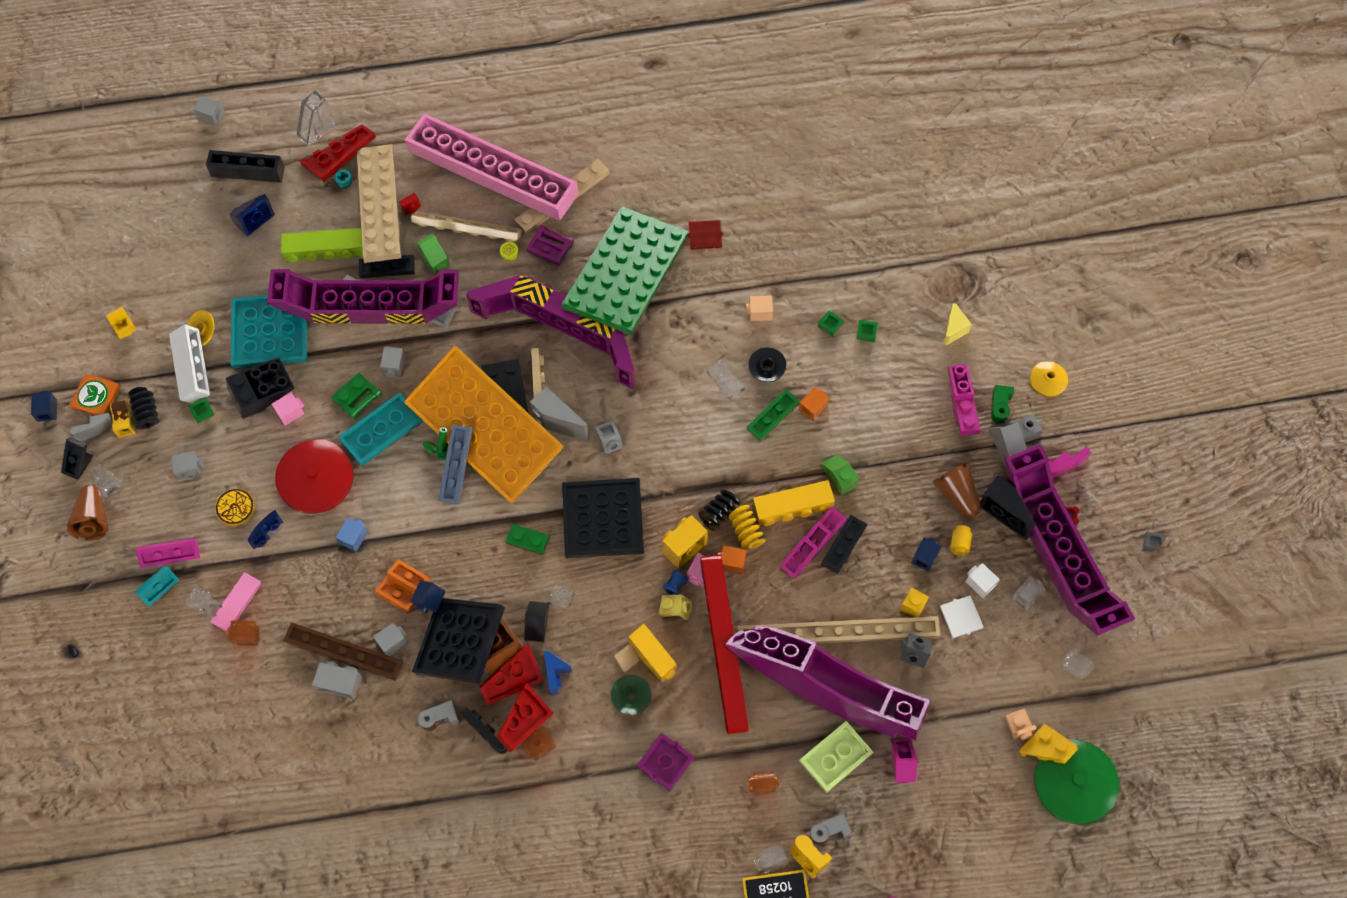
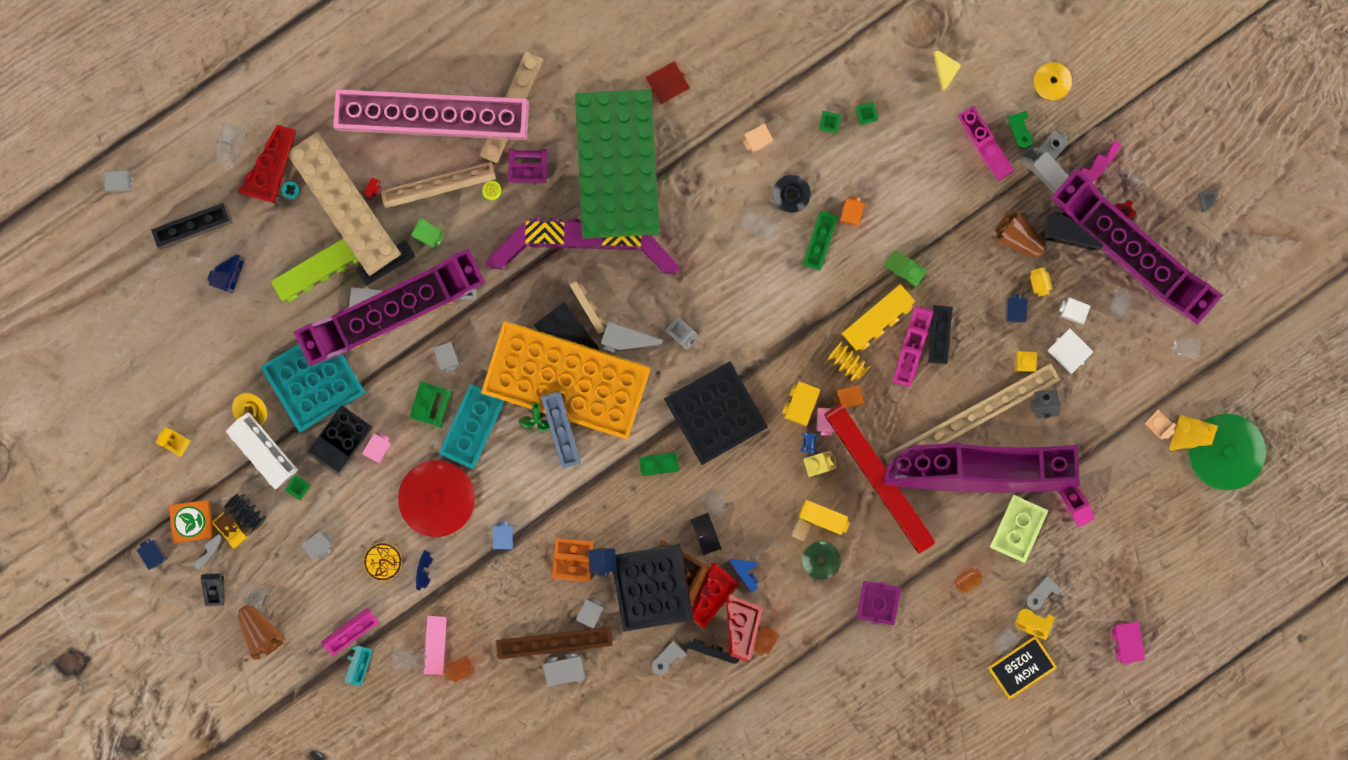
camera: 25 degrees left, 20 degrees up
black piece [698,489,742,531] -> none

